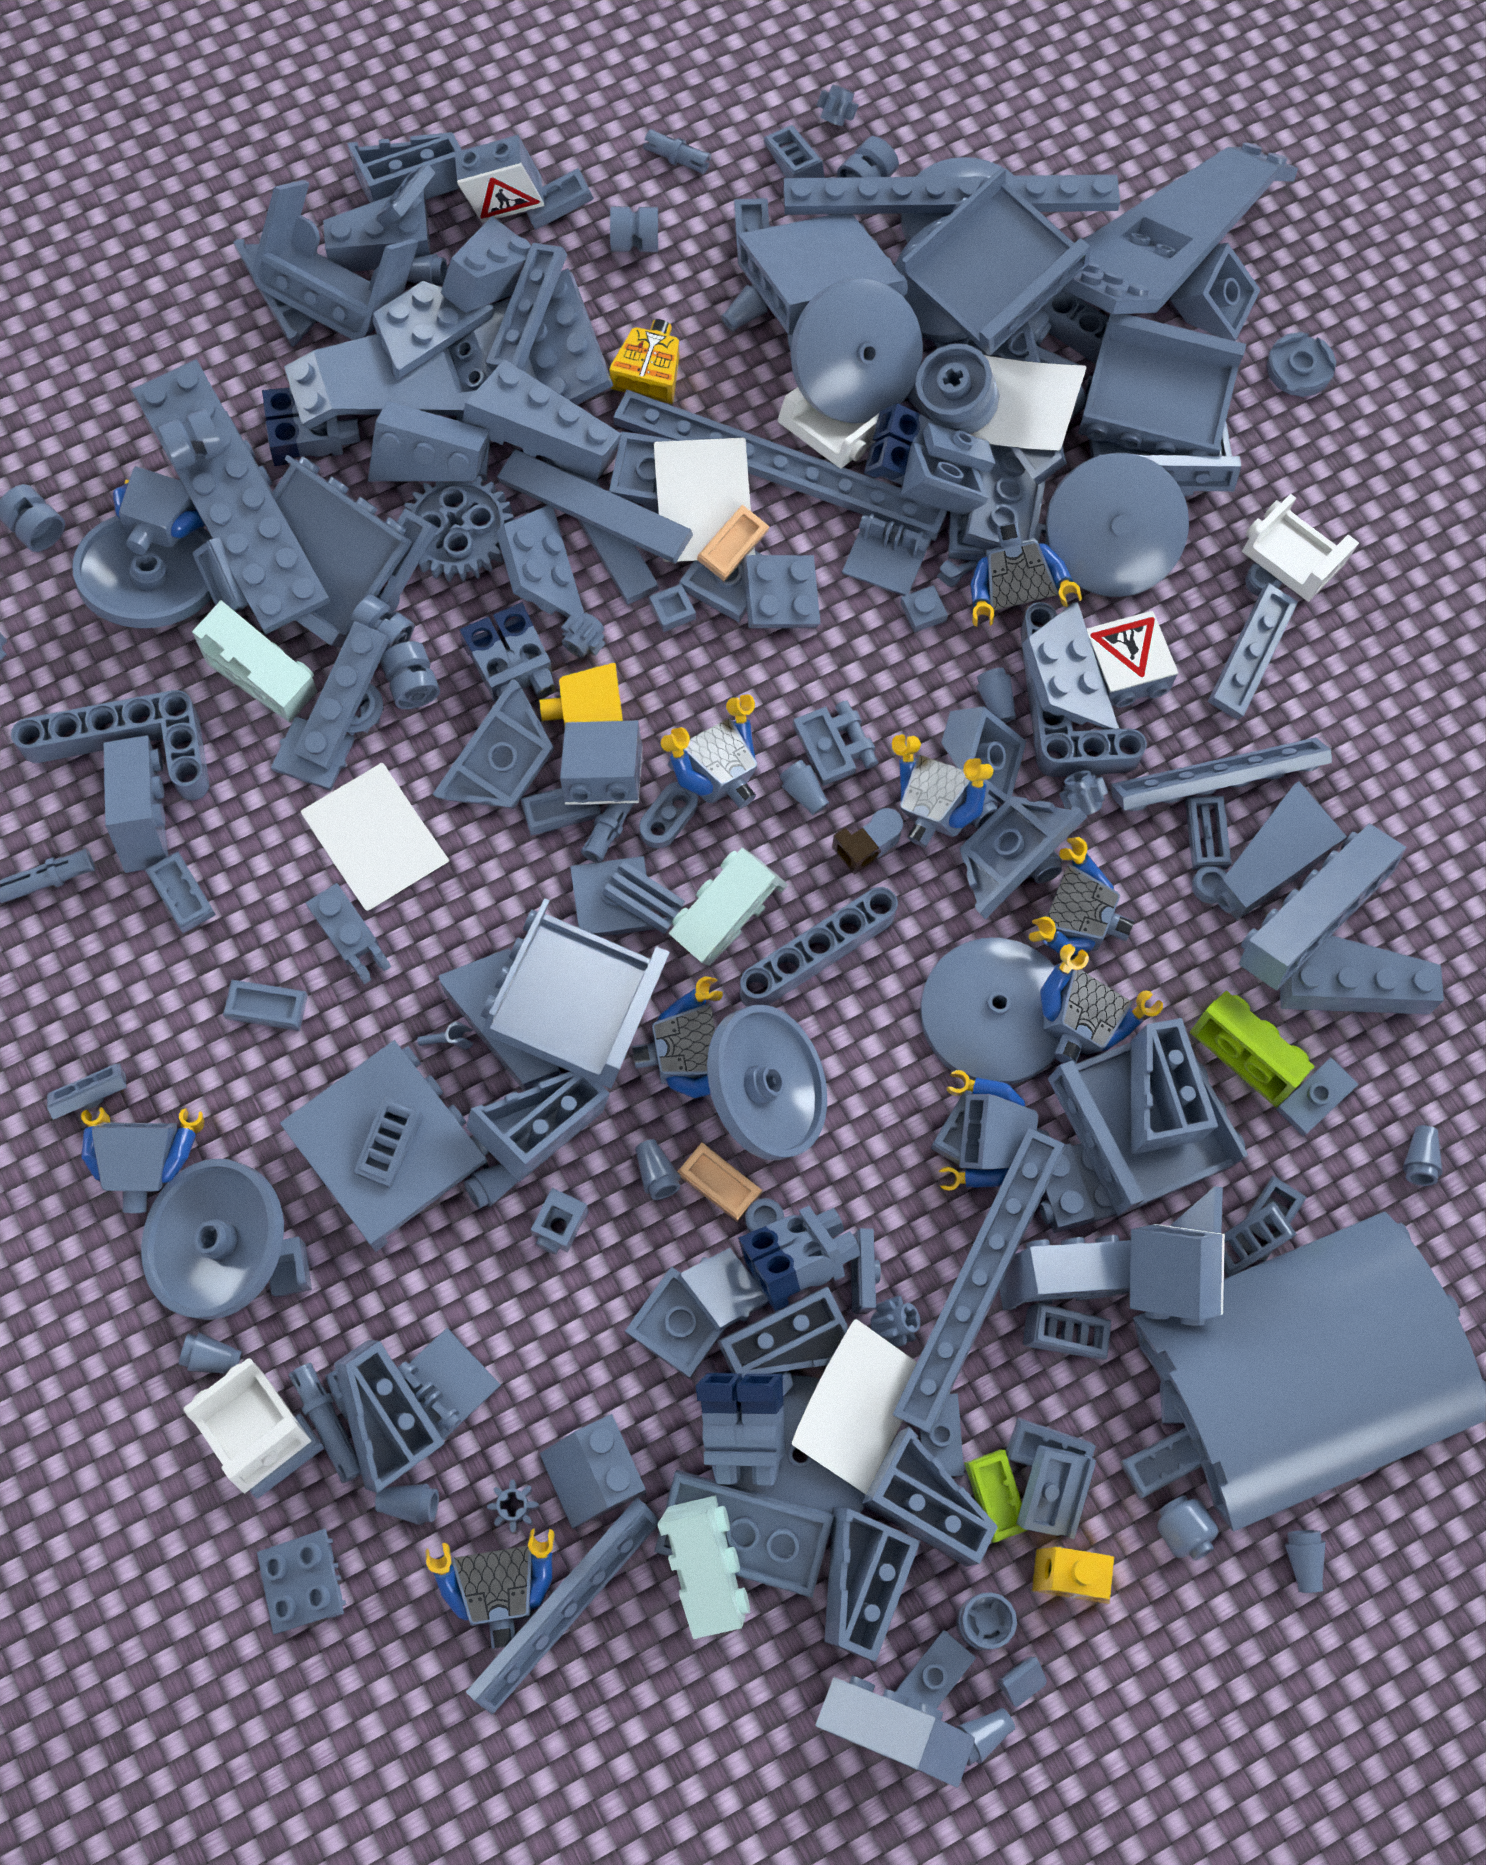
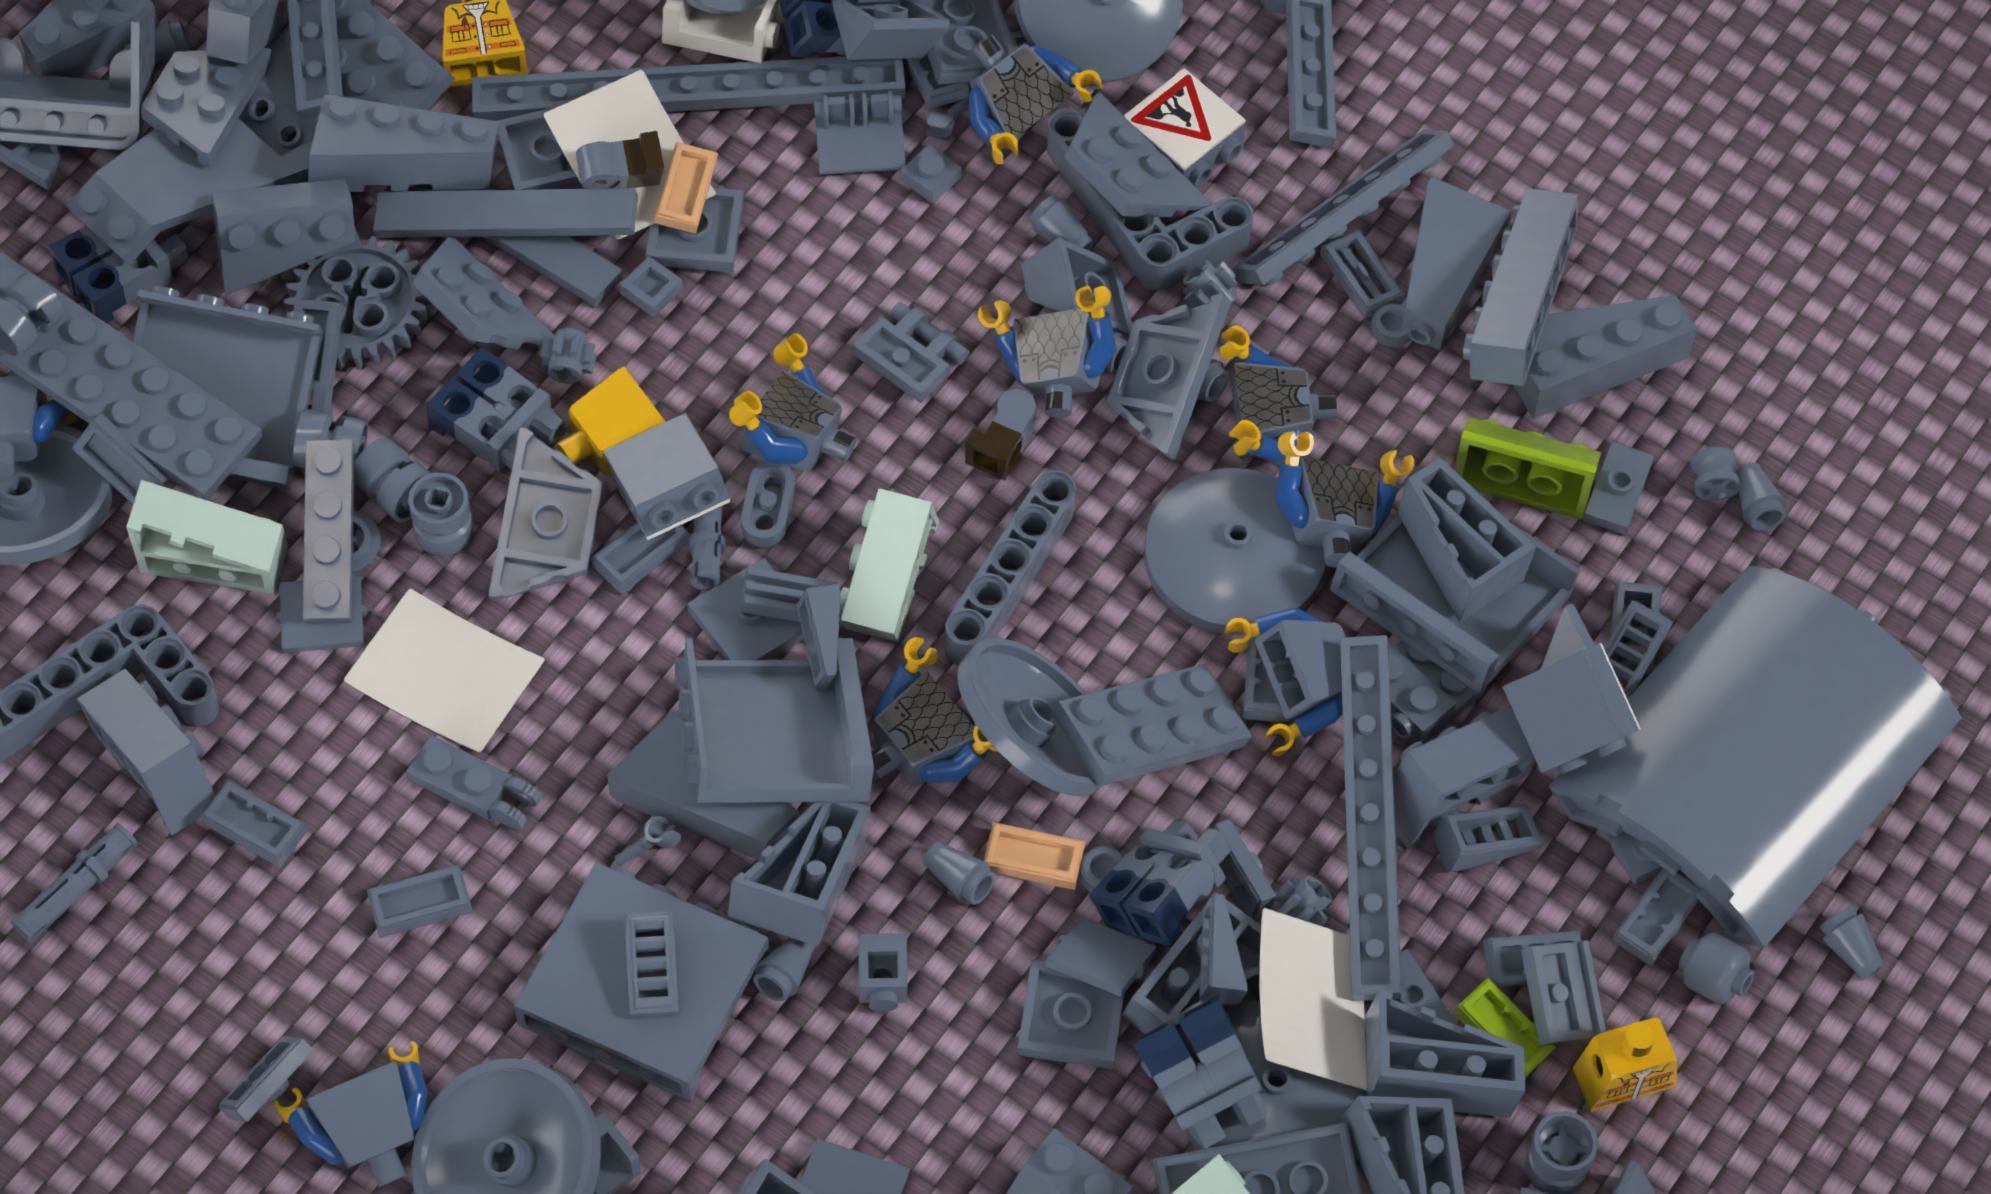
camera: 25 degrees left, 10 degrees down
sand blue plate [742,555,821,628] -> none
sand blue cone [779,760,830,816] -> none
none -> sand blue wheel [408,473,474,556]
none -> leg [576,131,664,189]
none -> sand blue slope [796,584,840,691]
none -> sand blue plate [1052,664,1252,787]
none -> sand blue slope [1200,894,1247,1005]
none -> sand blue wheel [1691,447,1740,501]

